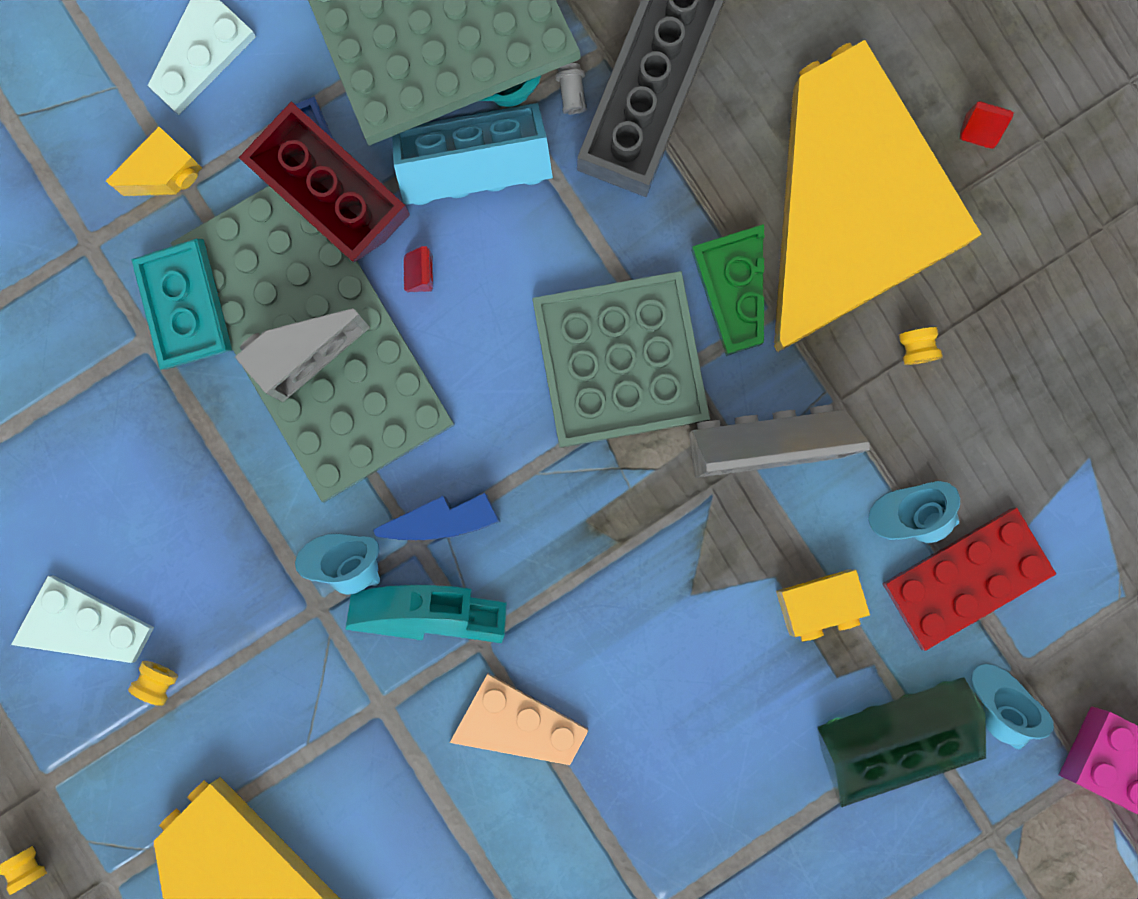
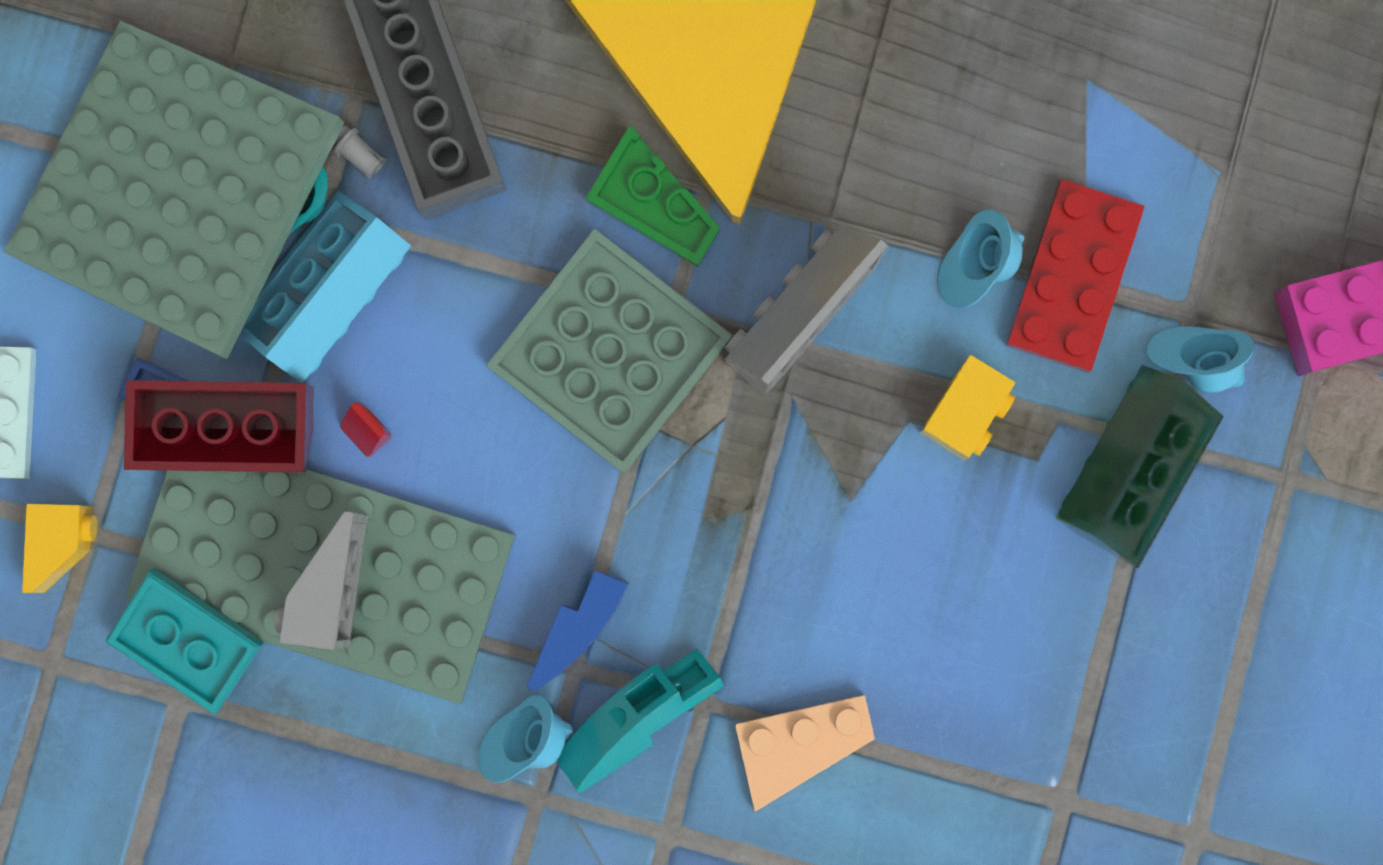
camera: 30 degrees left, 0 degrees up
yellow wheel [899,327,943,365] -> none

